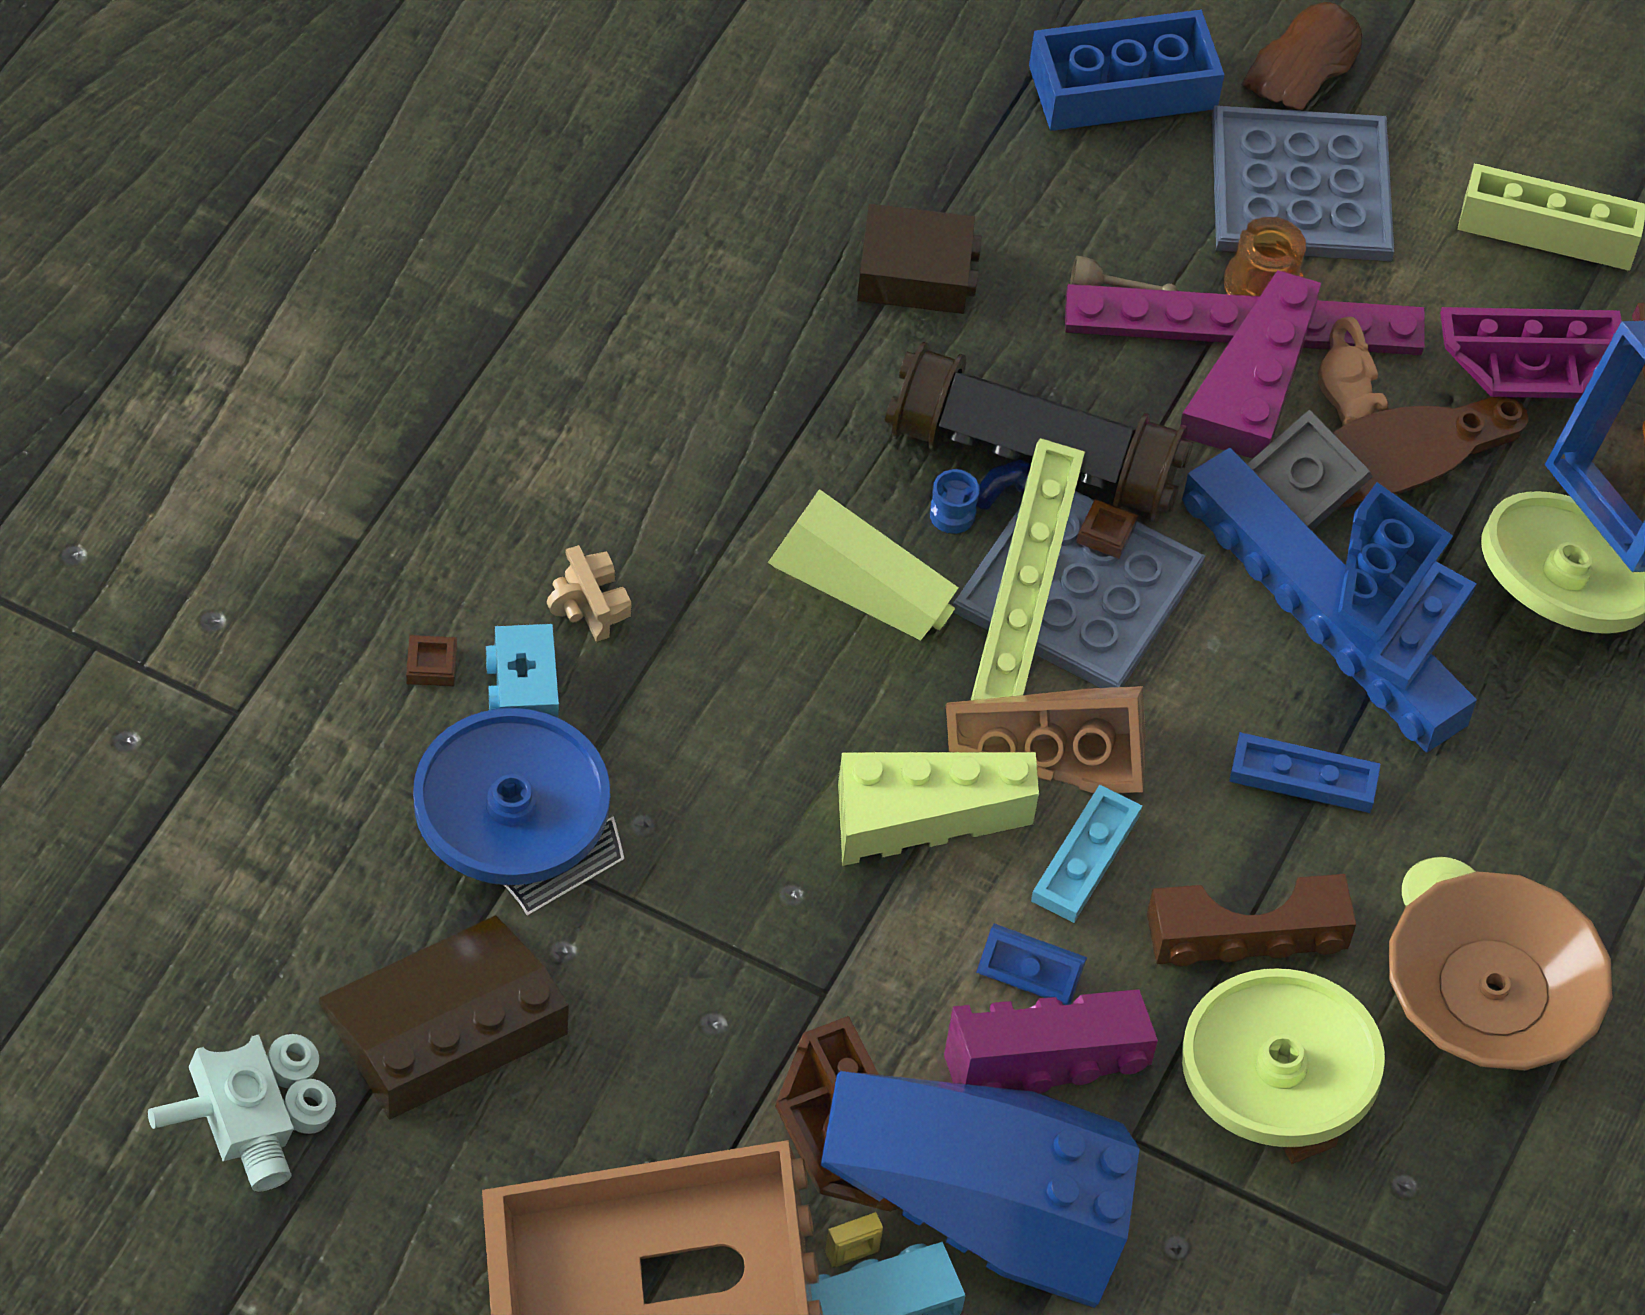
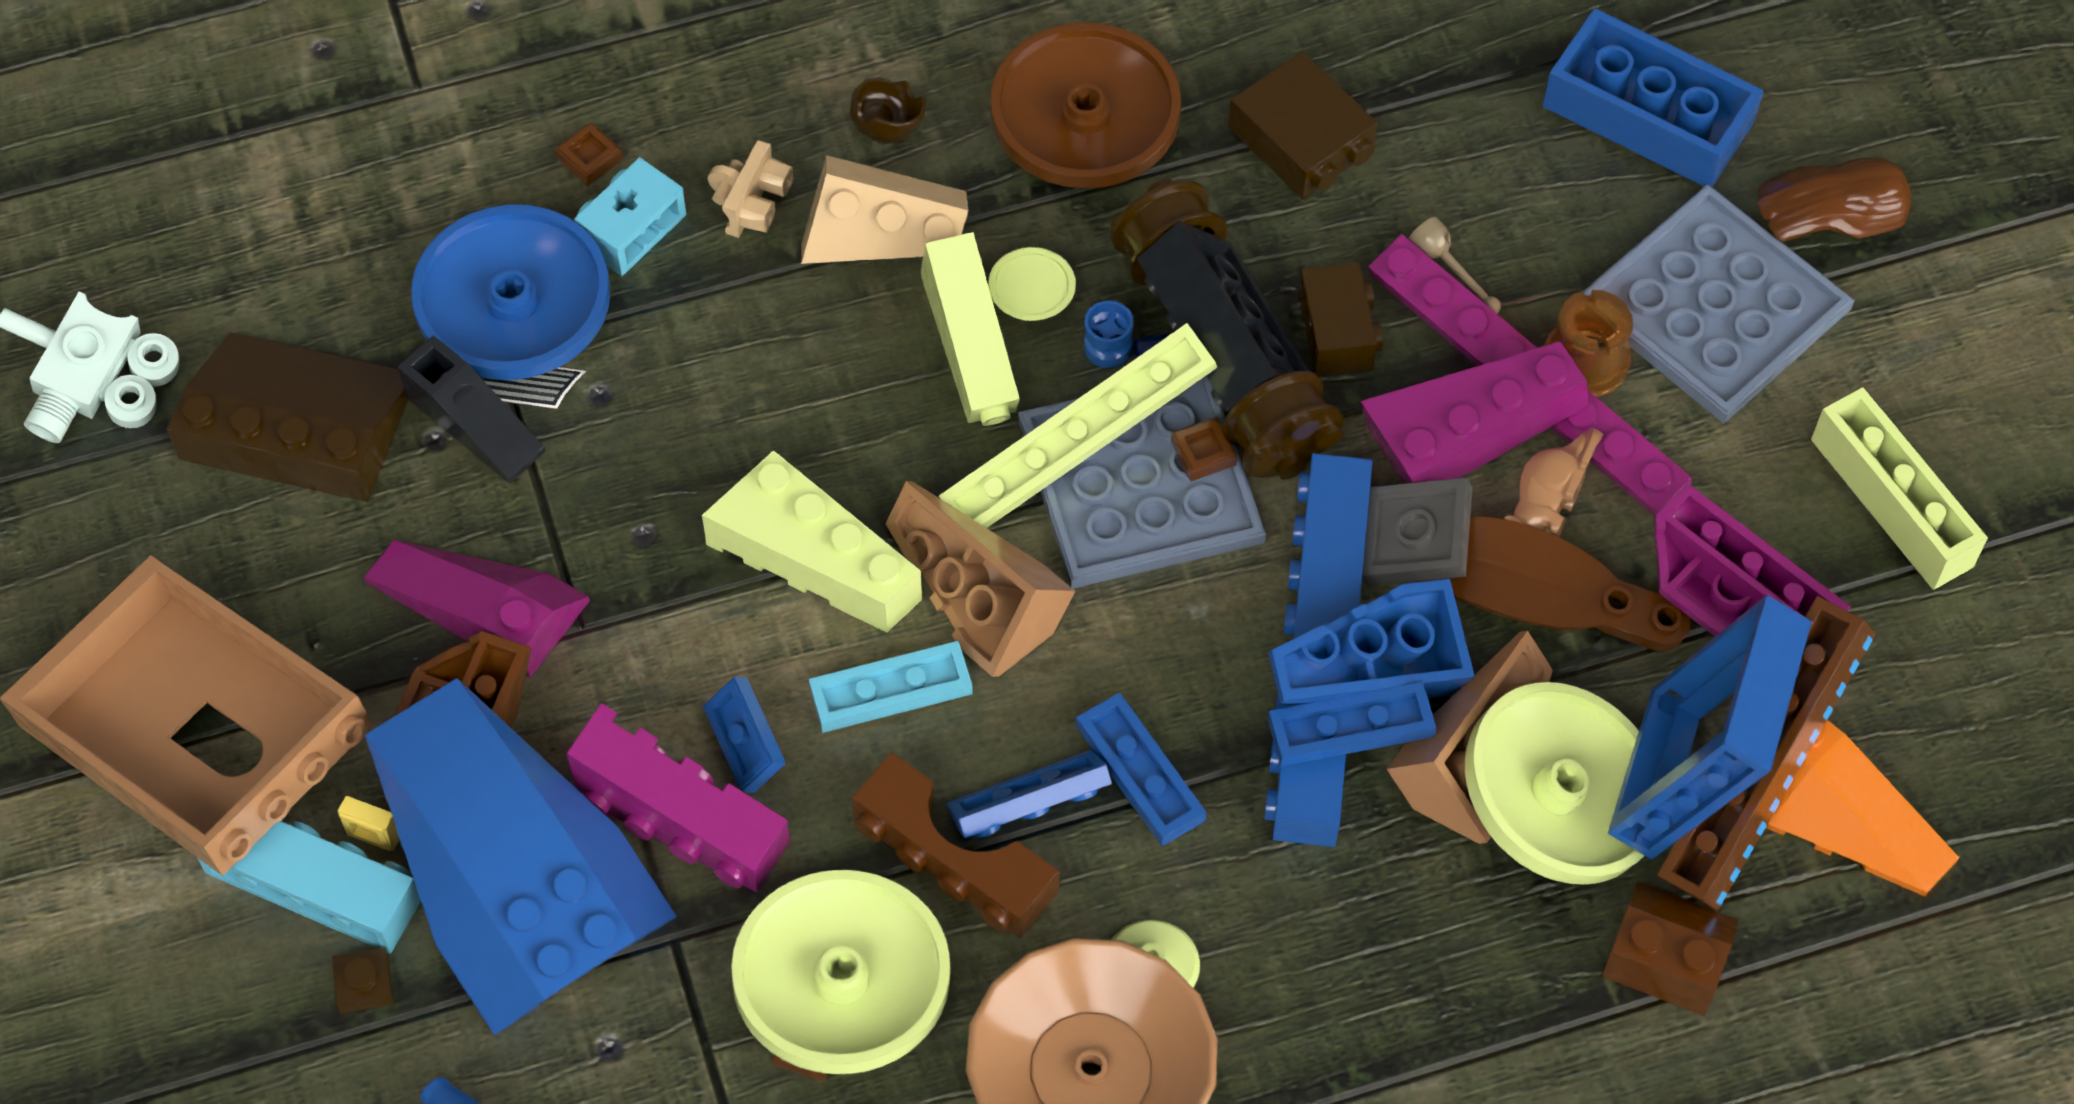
camera: 50 degrees right, 5 degrees up
none -> magenta wedge [364,540,590,678]
none -> black slope [397,335,546,484]
none -> tan wedge [801,155,969,264]
none -> dark brown hair [851,77,926,144]
none -> blue plate [946,750,1112,838]
none -> yellowish green piece [988,247,1076,321]
none -> reddish brown dish [991,22,1181,188]
none -> dark brown brick [1298,262,1383,377]
none -> medium nougat wedge [1387,630,1553,844]

